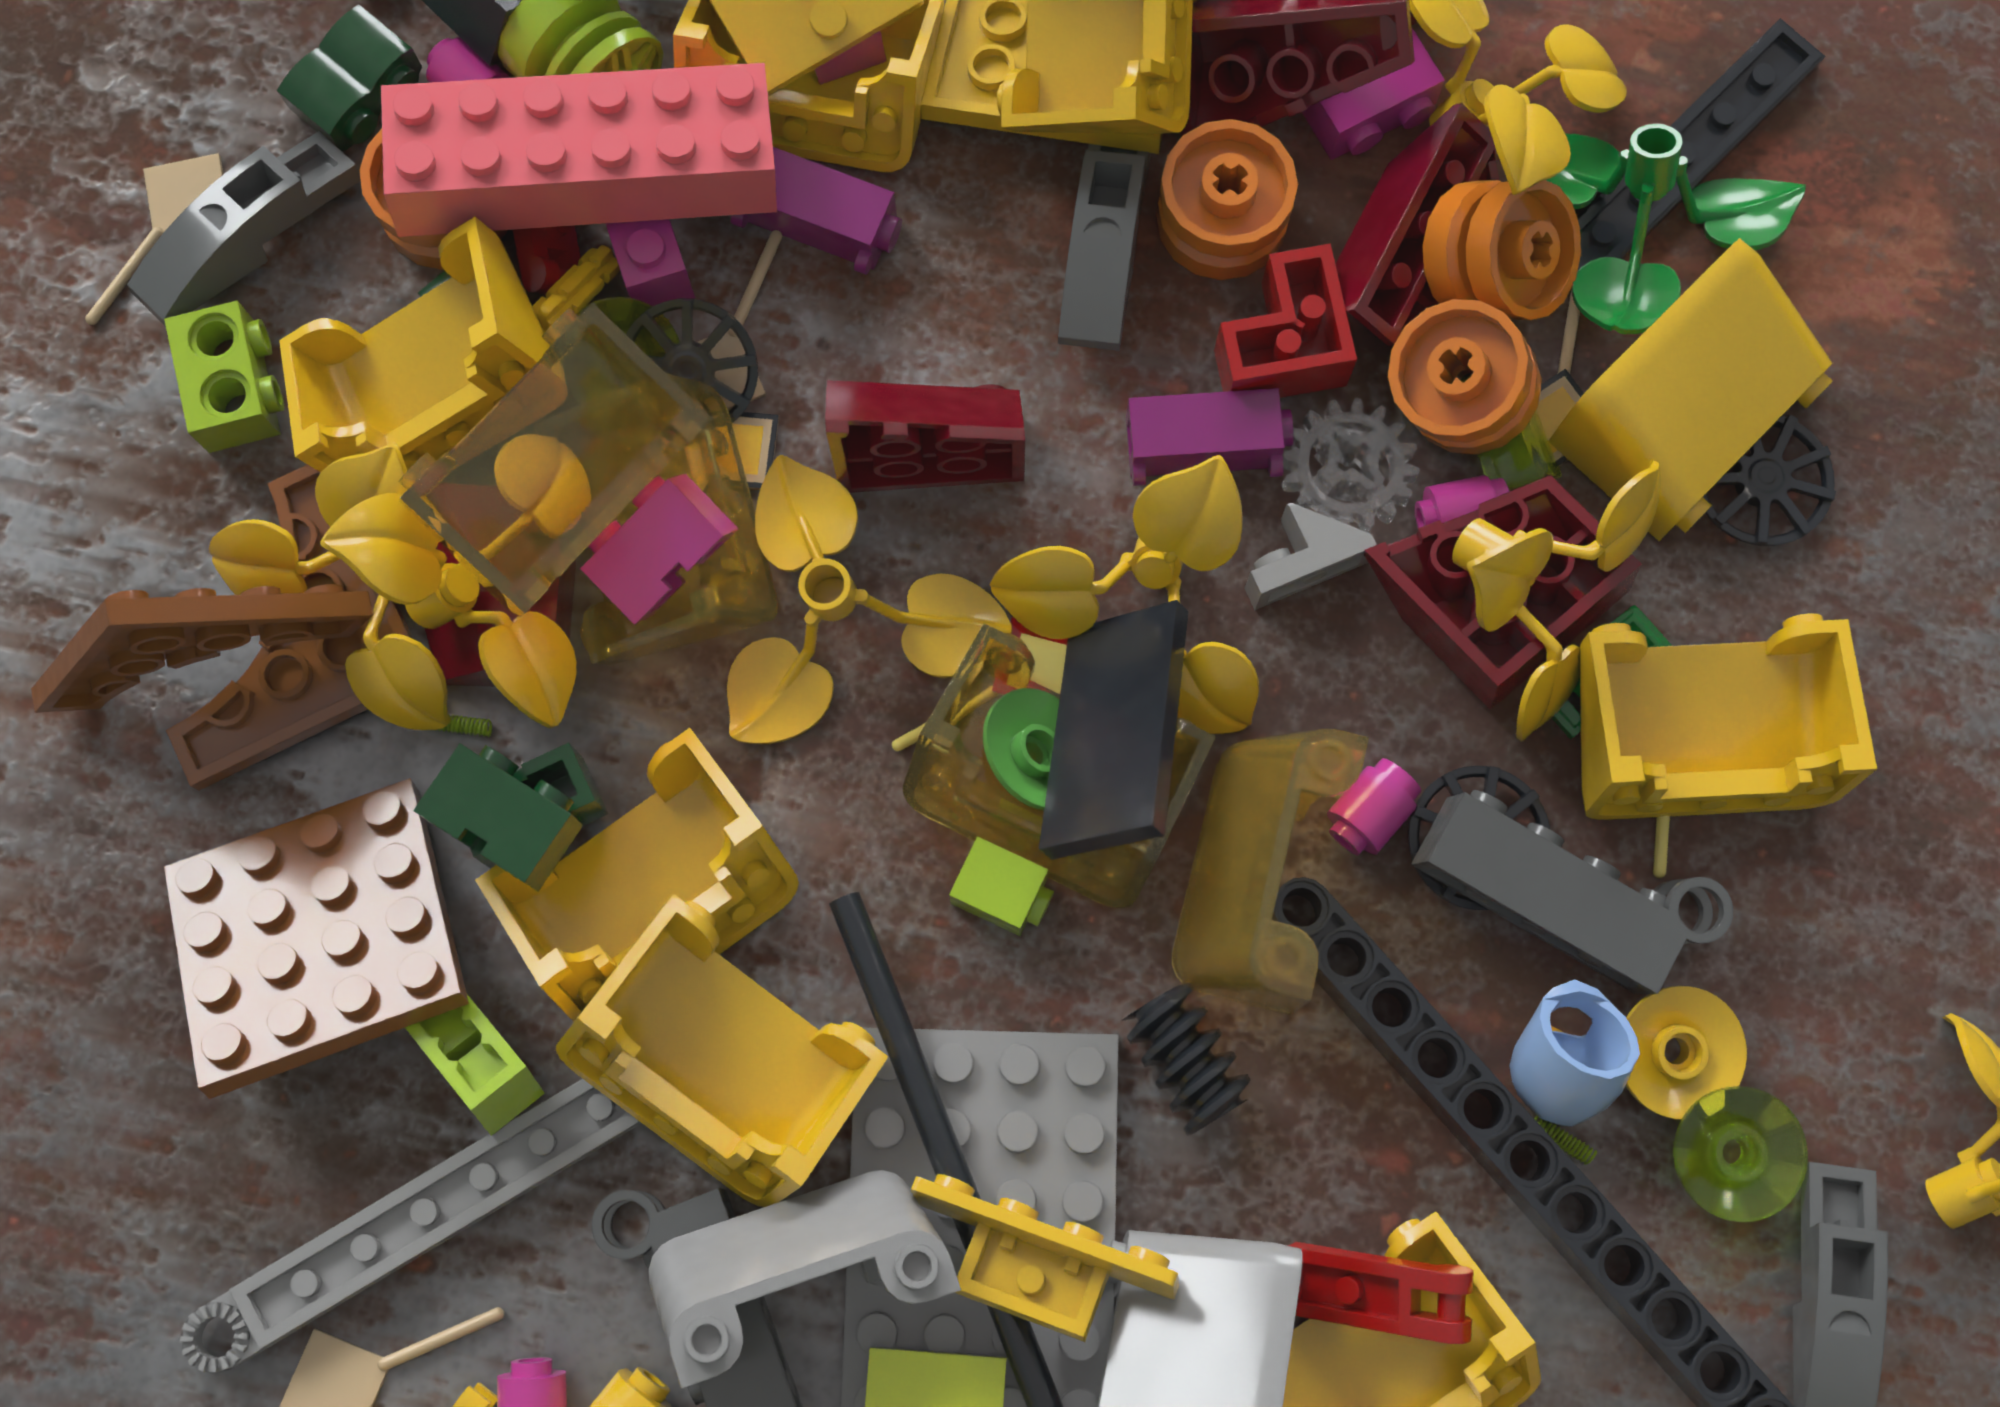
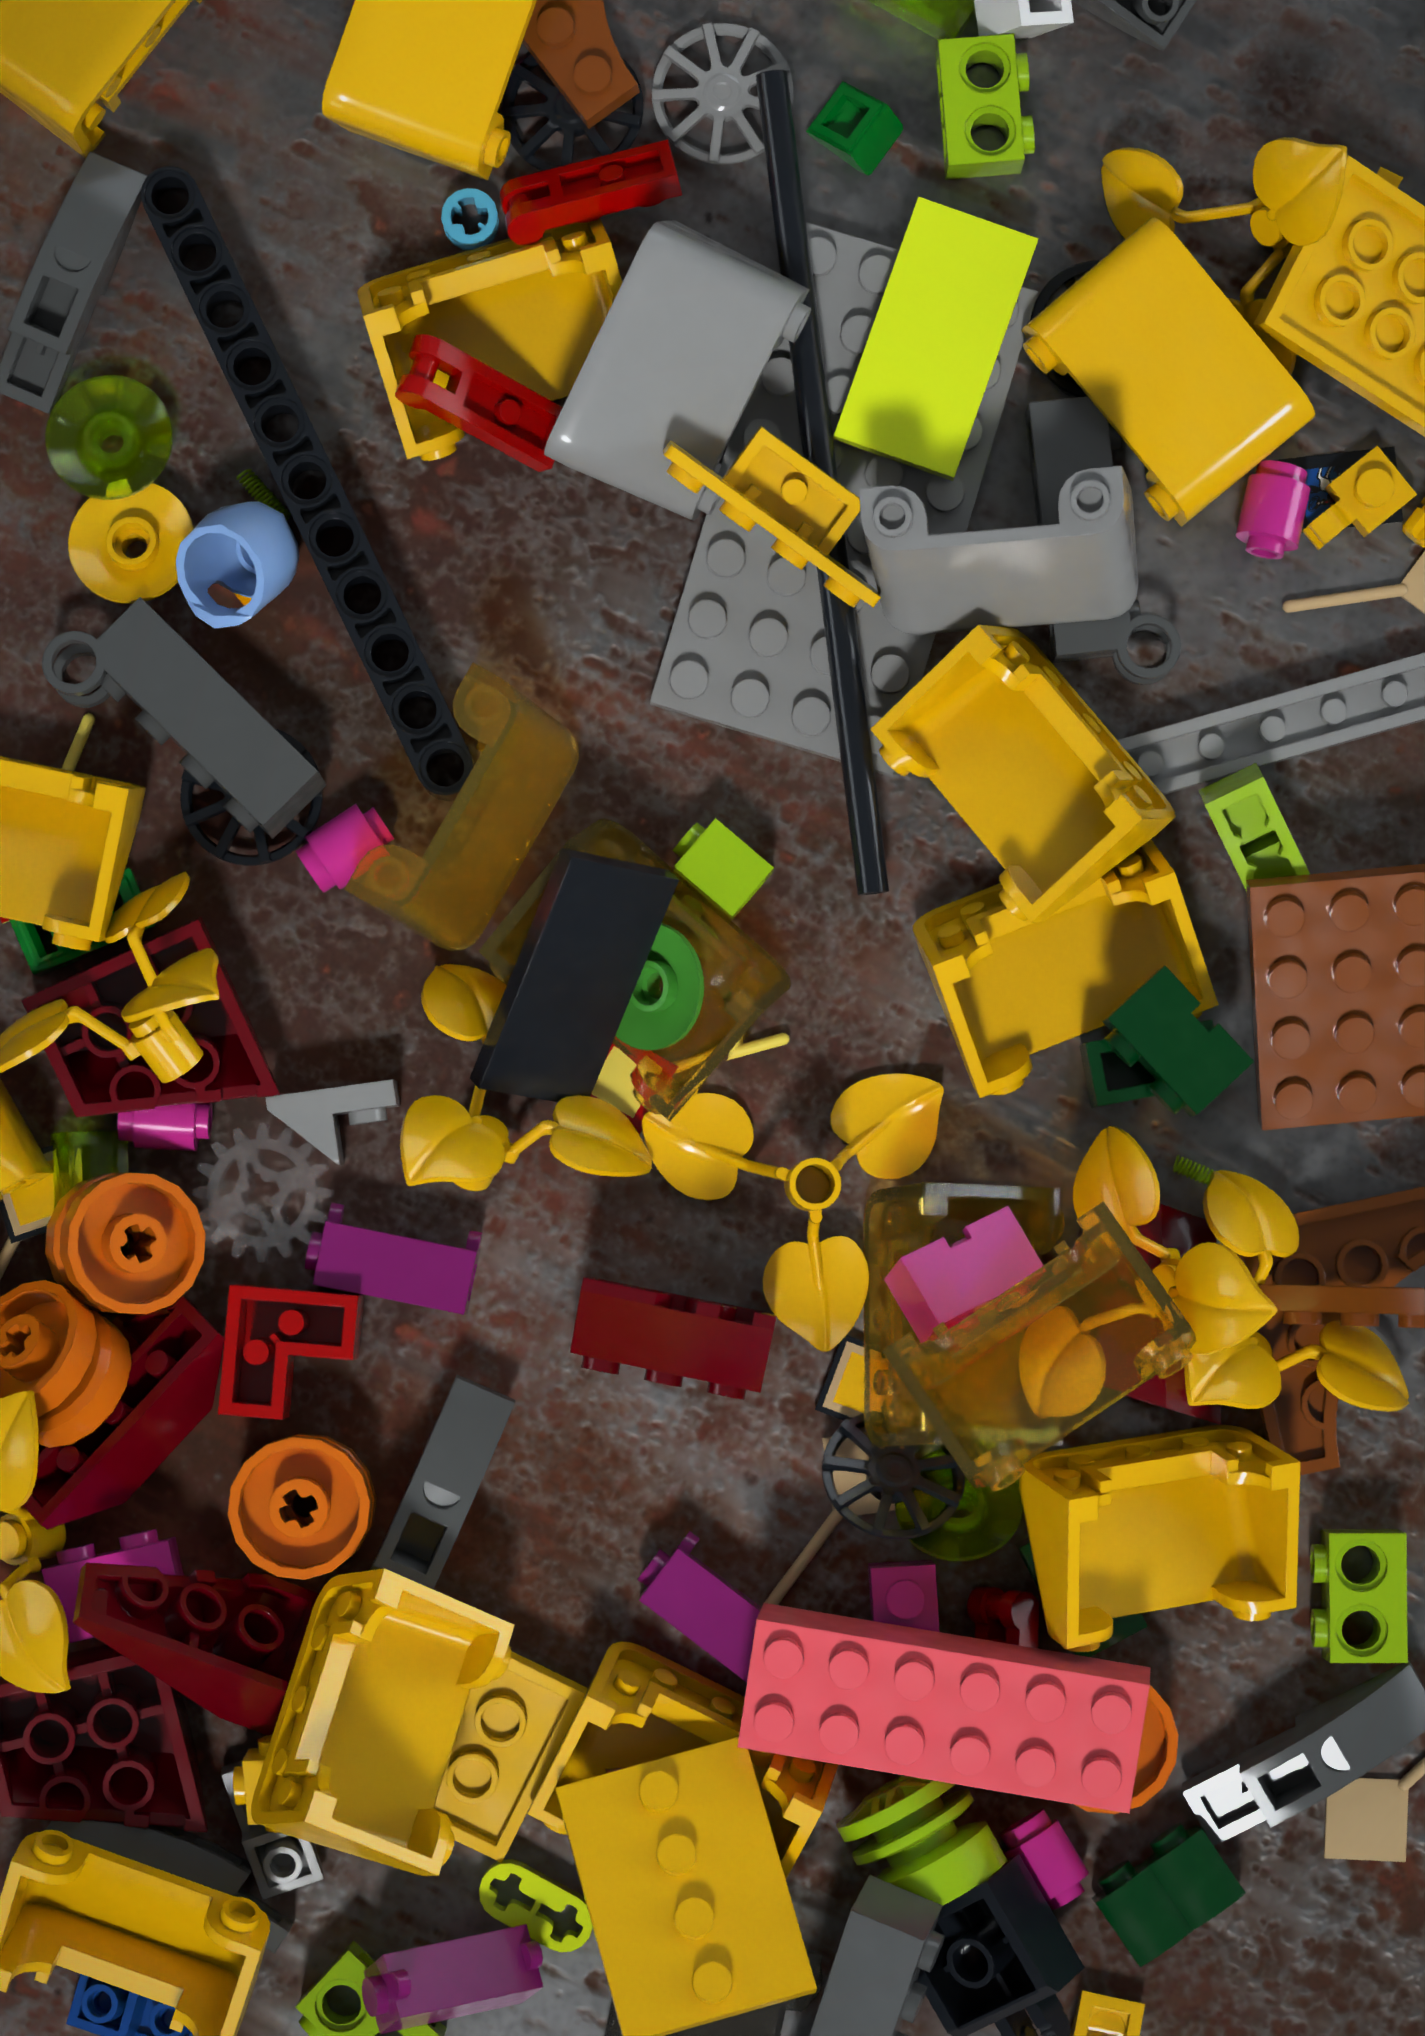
camera: 165 degrees left, 10 degrees up
yellow axle [532,245,620,336] -> none
black piece [1121,983,1251,1136] -> none

